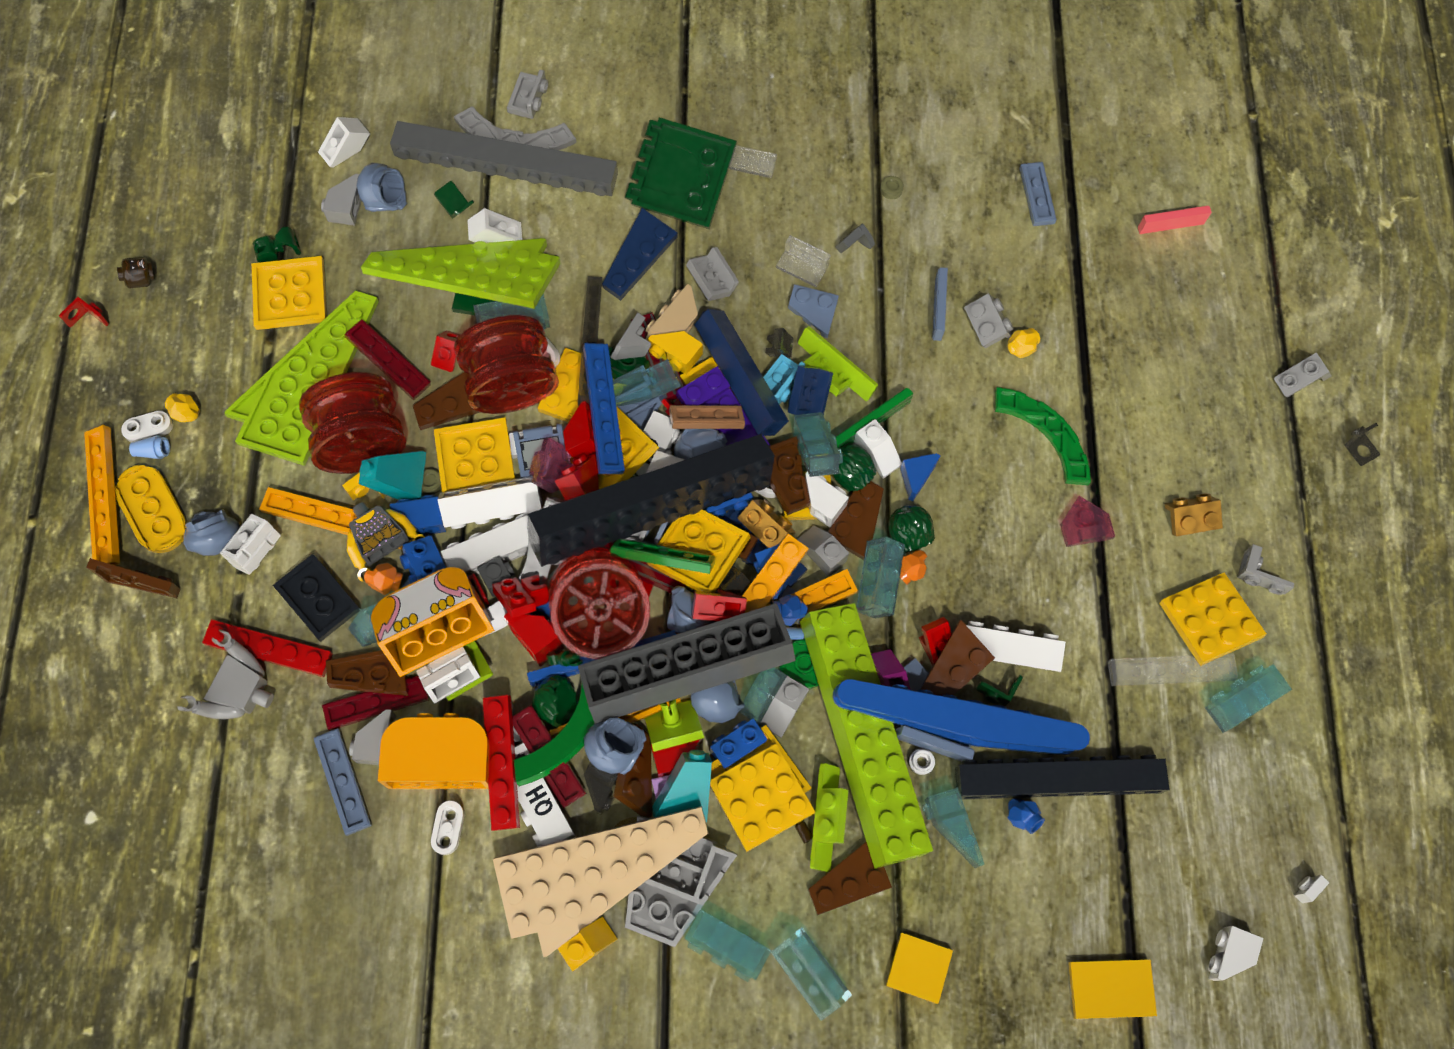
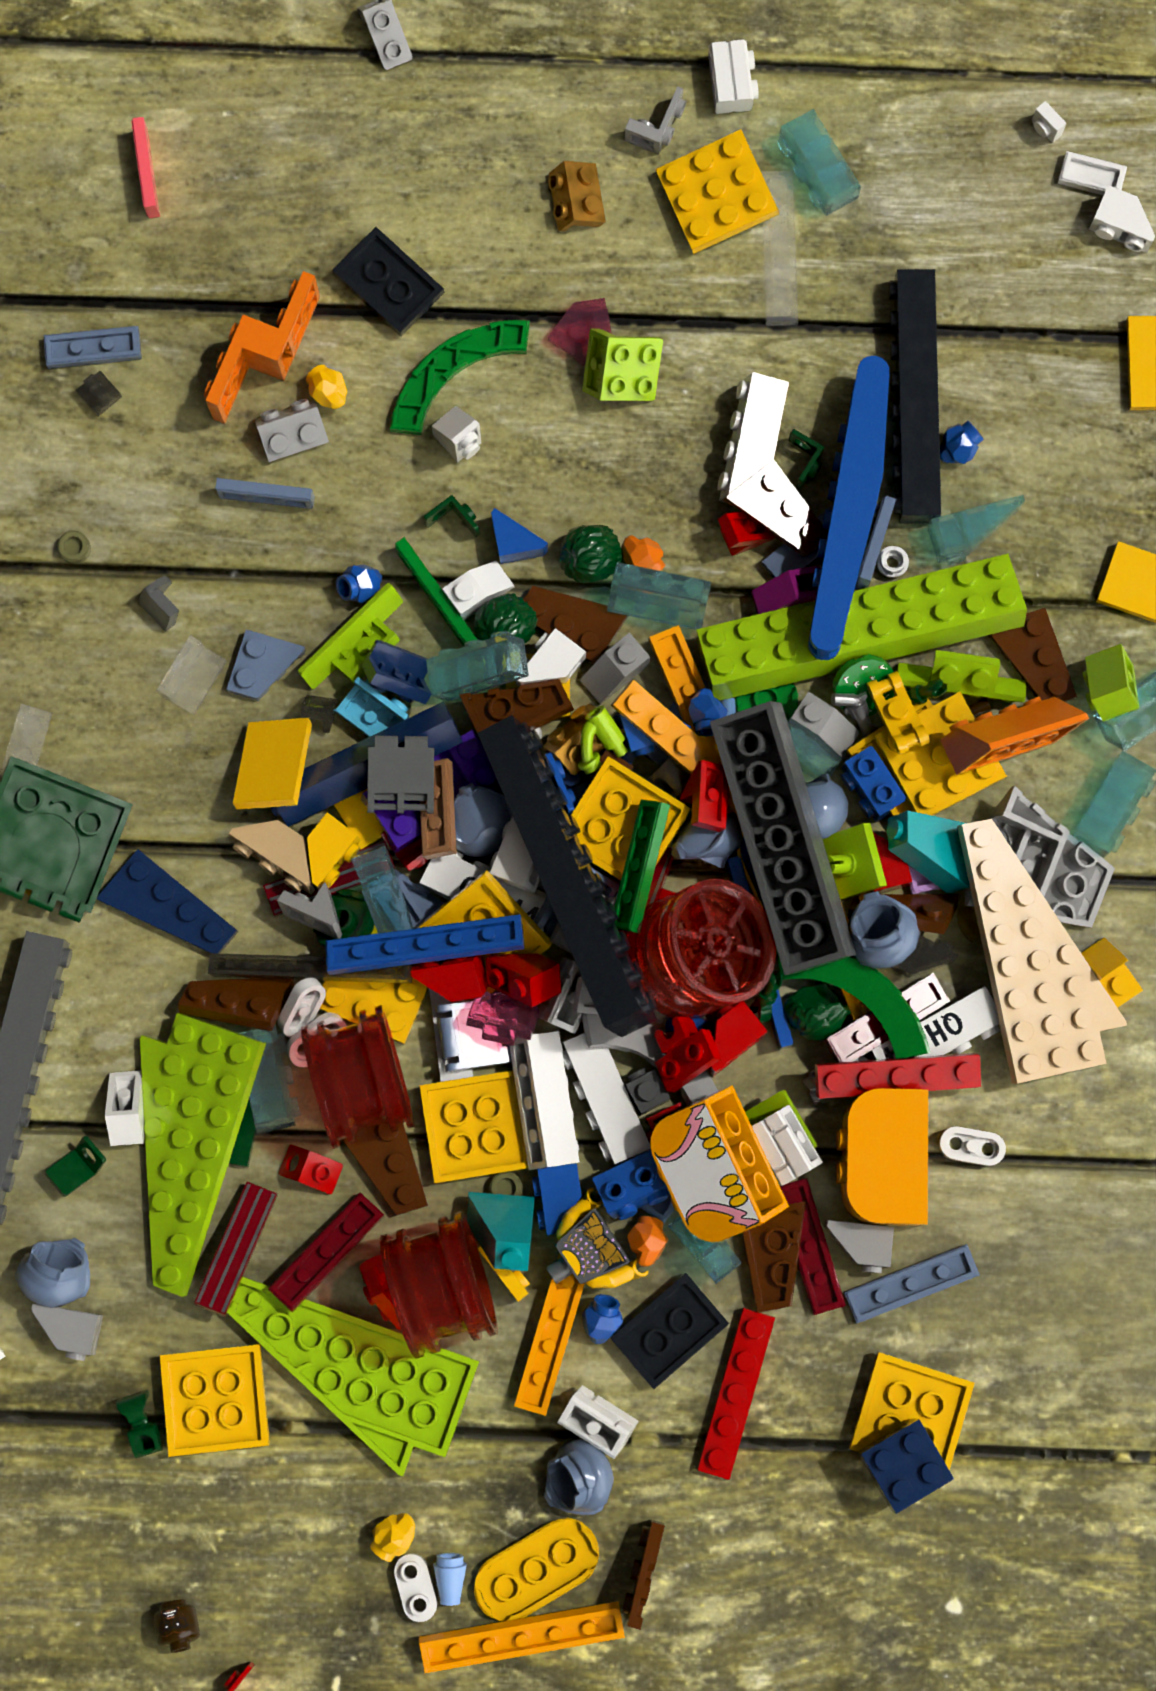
camera: 85 degrees left, 10 degrees up
light grey torso [177,630,274,719] -> none
light grey bracket [686,247,739,301] -> none
none -> clear smoke tile [76,371,122,417]
none -> reddish brown wing [178,976,294,1031]
none -> dark red tile [194,1182,278,1317]
none -> orange bracket [204,271,320,424]
none -> yellow tile [233,718,312,810]
none -> white plate [277,978,326,1038]
none -> black plate [332,227,445,336]
none -> blue rock [336,564,382,603]
none -> dark grey plate [367,736,434,814]
none -> dark green bracket [423,495,480,537]
none -> white slope [432,406,482,463]
none -> lime plant [578,705,628,774]
none -> lime bracket [582,329,663,401]
none -> blue rock [582,1294,623,1344]
none -> white brick [708,39,758,114]
none -> flat silver piece [831,692,878,736]
none -> green tile [833,654,894,716]
none -> yellow plate [849,1352,975,1470]
none -> dark blue brick [857,1418,954,1514]
none -> yellow plate [866,671,930,755]
none -> dark green piece [894,679,947,705]
none -> orange slope [940,697,1089,775]
none -> white tile [1058,151,1127,195]
none -> lime brick [1083,644,1140,721]

